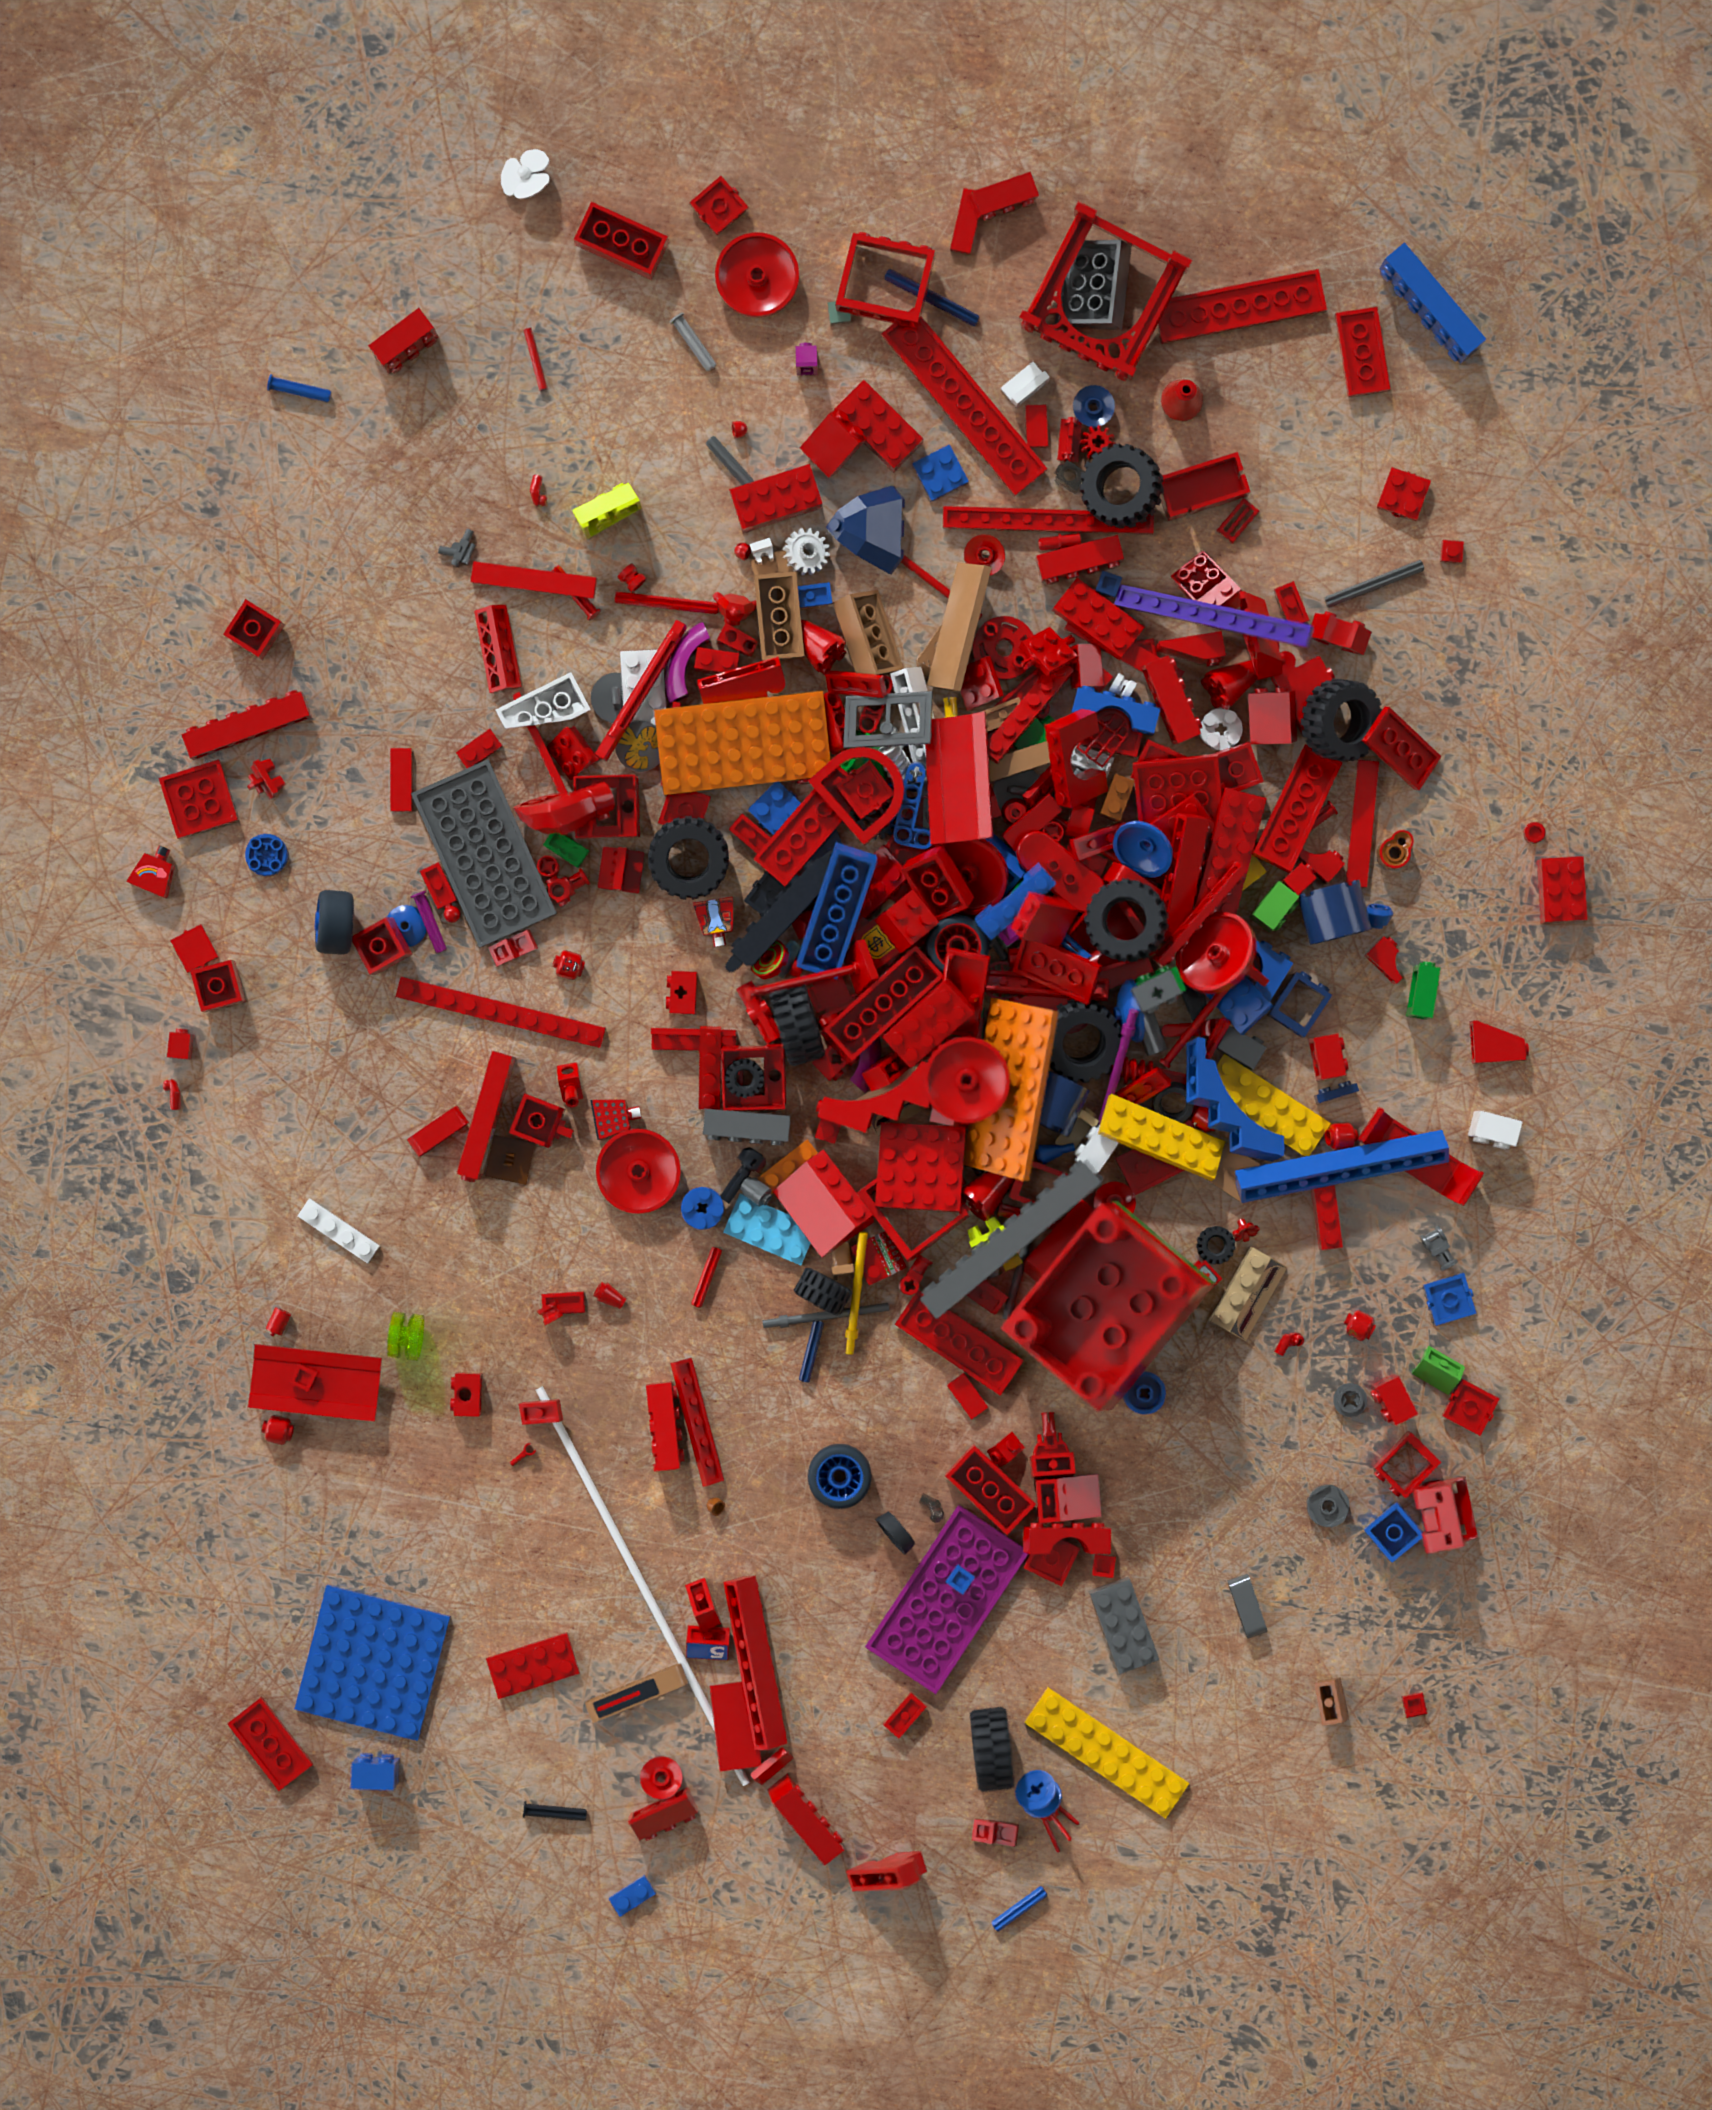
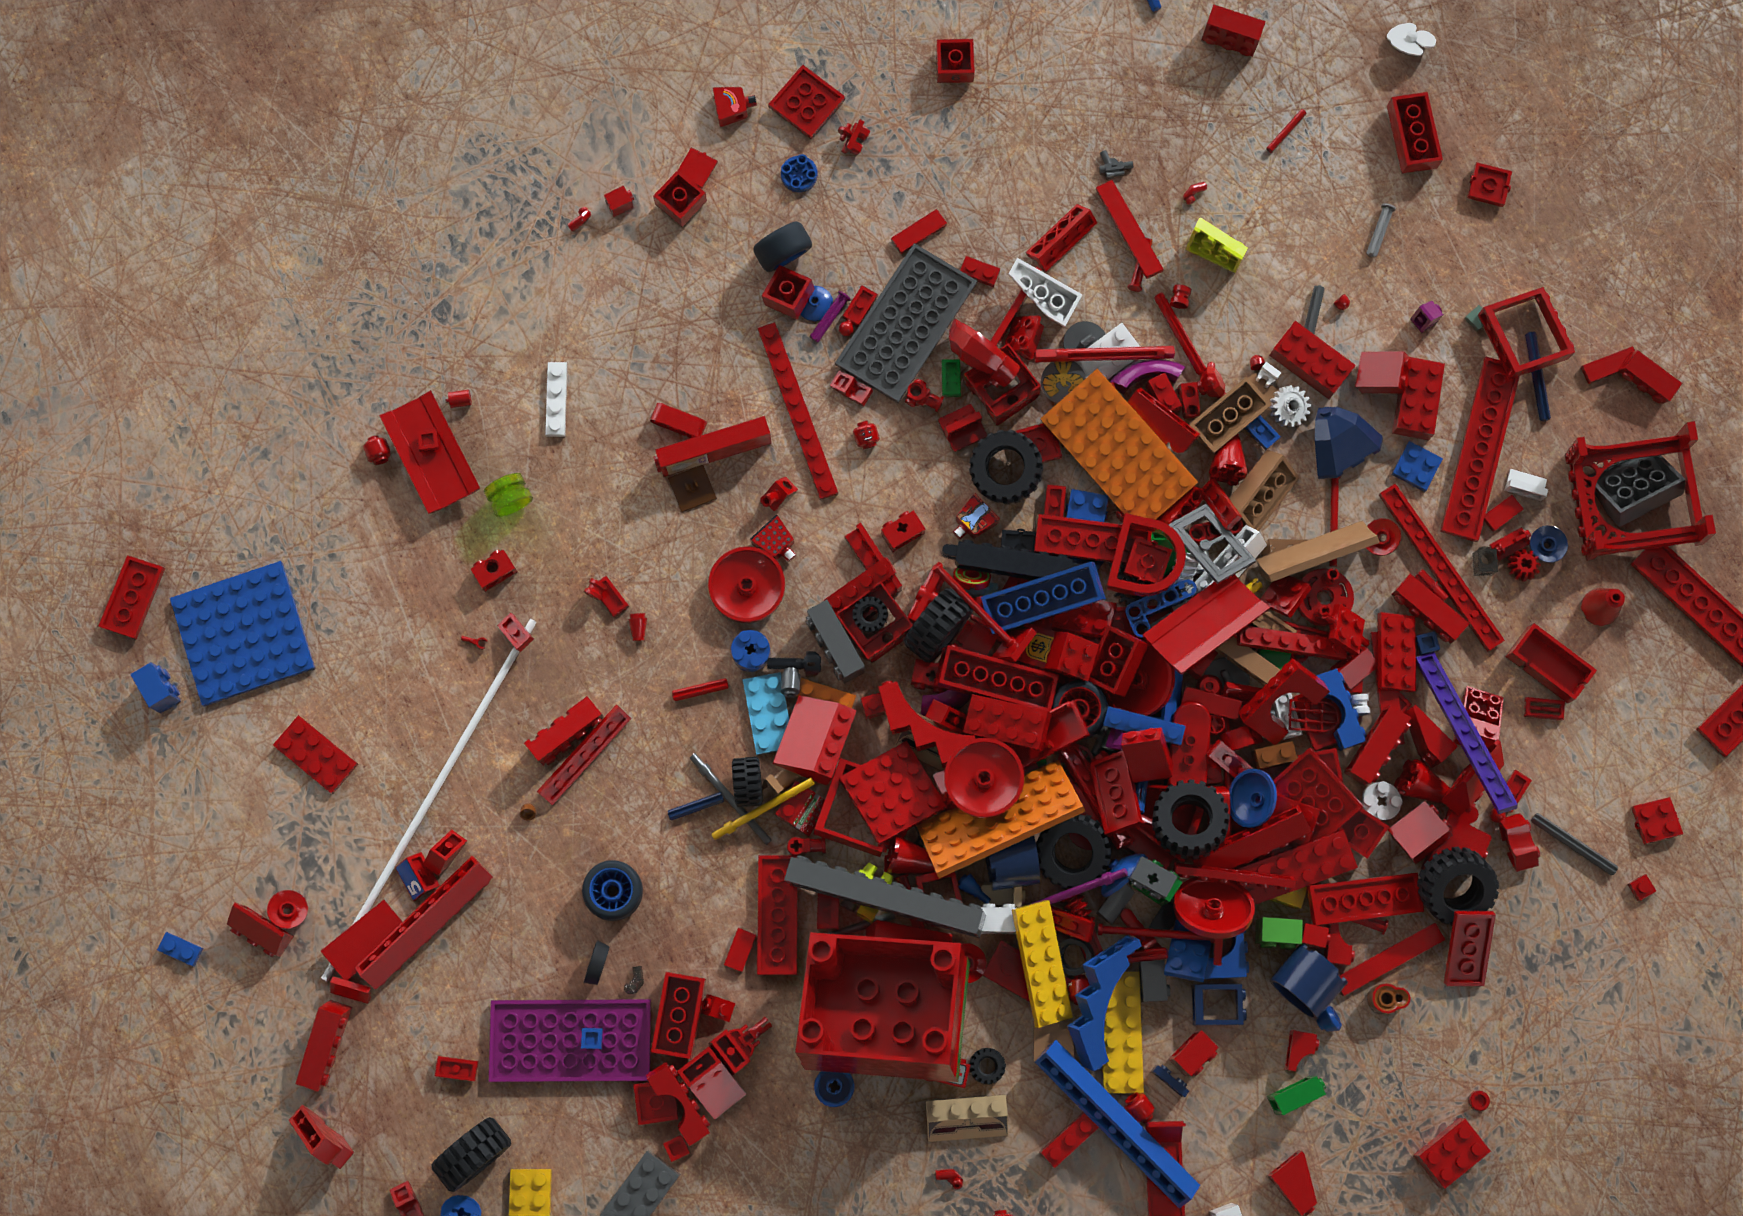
camera: 55 degrees right, 10 degrees down
red brick [181,690,312,760] -> none
red hinge [509,1093,574,1148] -> none
black axle [523,1801,587,1821] -> none
red wheel [537,855,560,878] -> none
beam [584,1663,689,1722] -> none
red dish [715,232,799,318] -> none
black tyre [1079,443,1164,529] -> none
red plant [1232,1219,1260,1242] -> none

